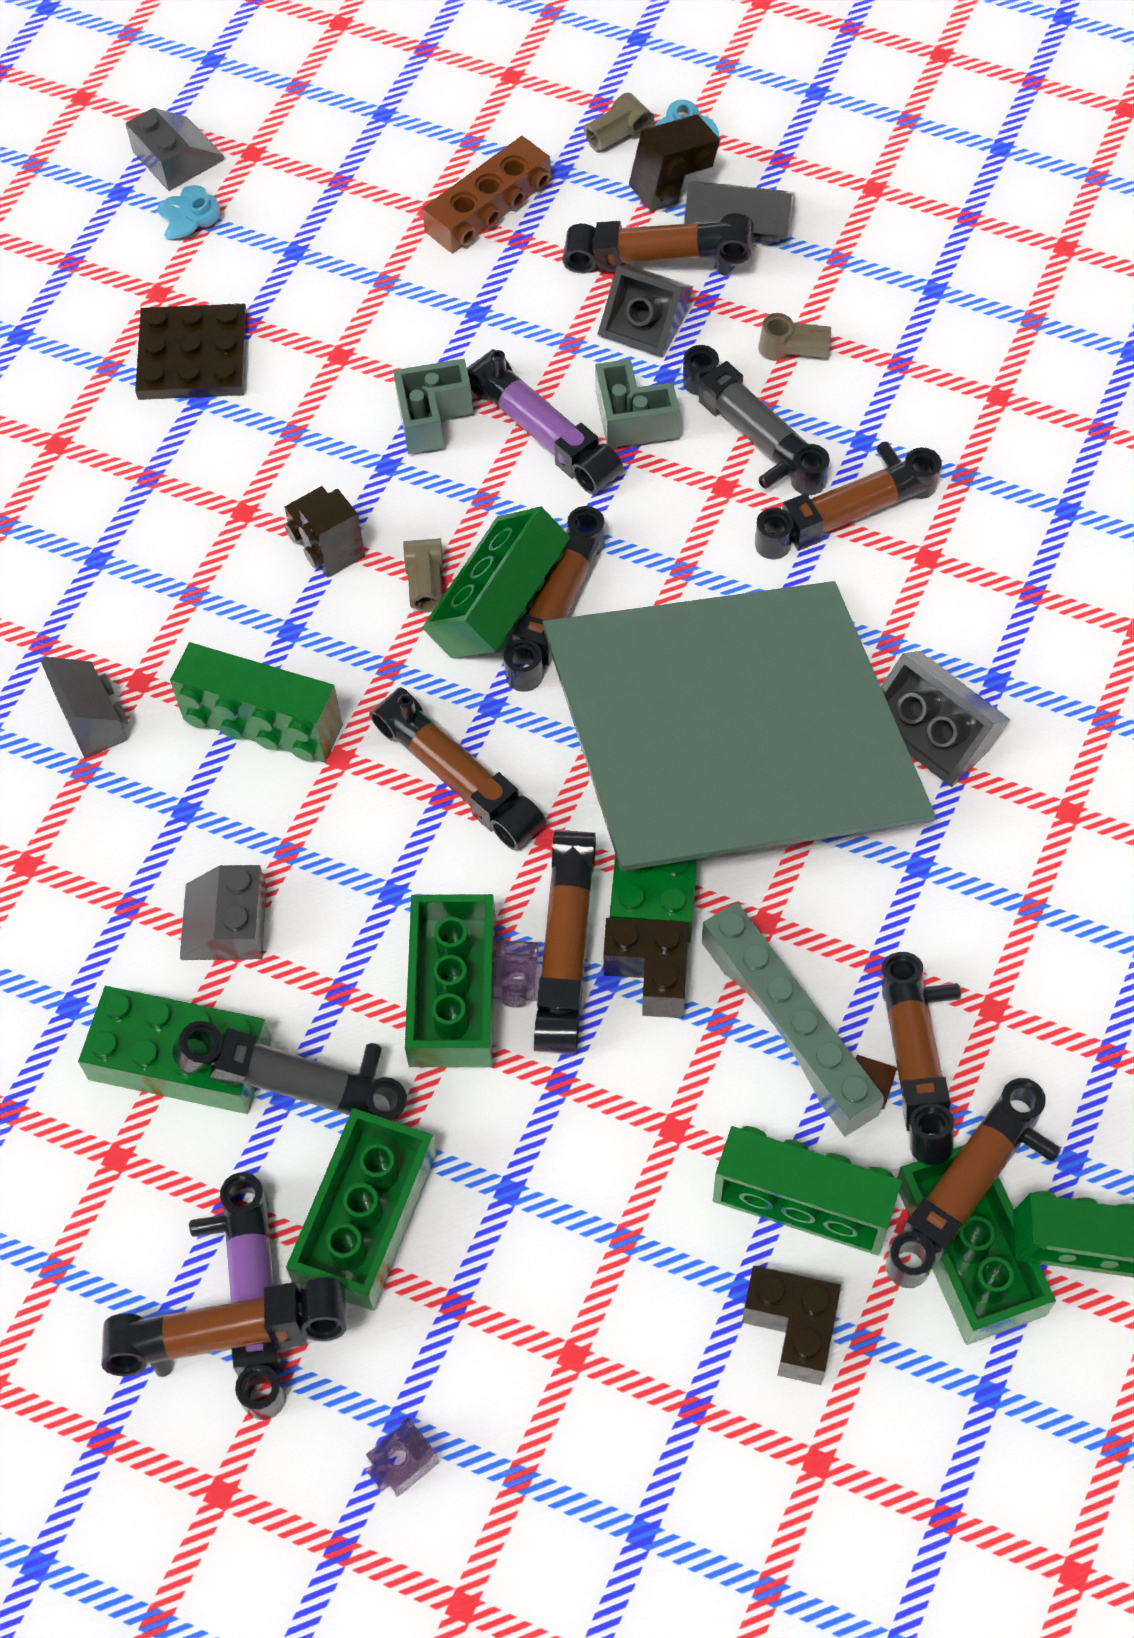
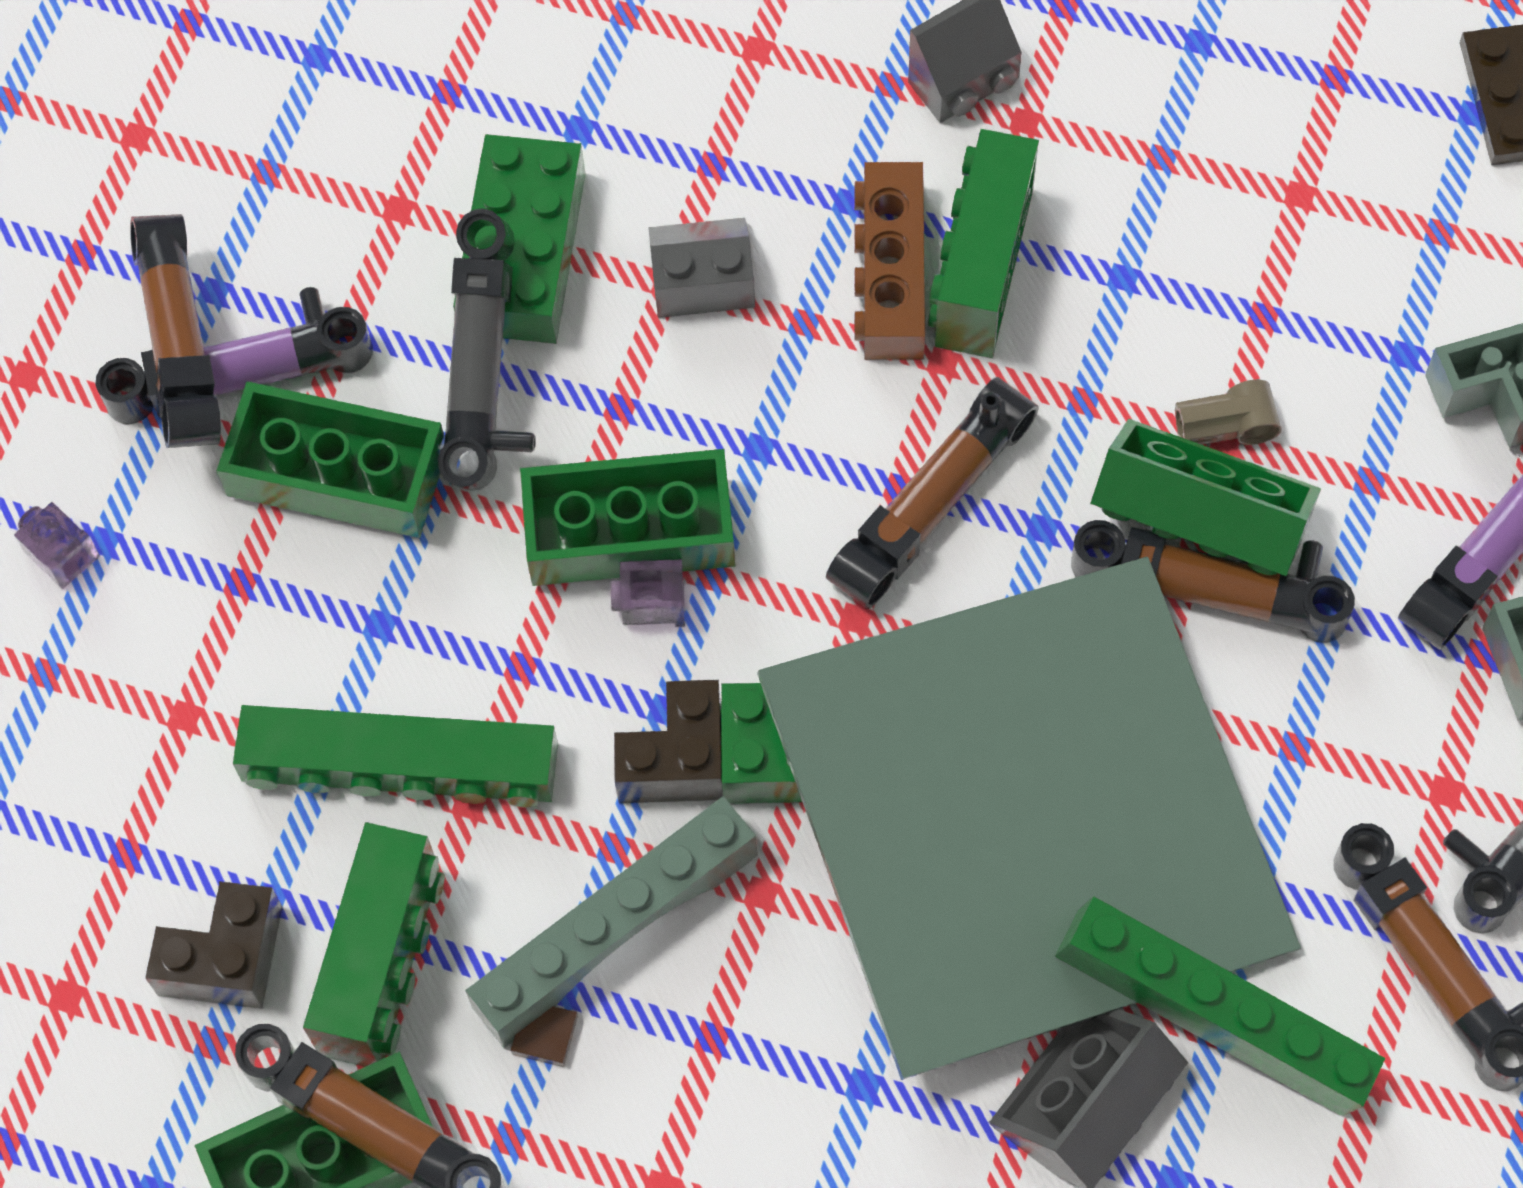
camera: 85 degrees right, 5 degrees up
dark brown brick [284,486,365,578] -> none
piece [534,829,596,1055] -> none
black piece [882,952,961,1165] -> none
none -> green brick [232,705,558,807]
none -> dark orange brick [854,162,925,360]
none -> green brick [1055,896,1386,1117]

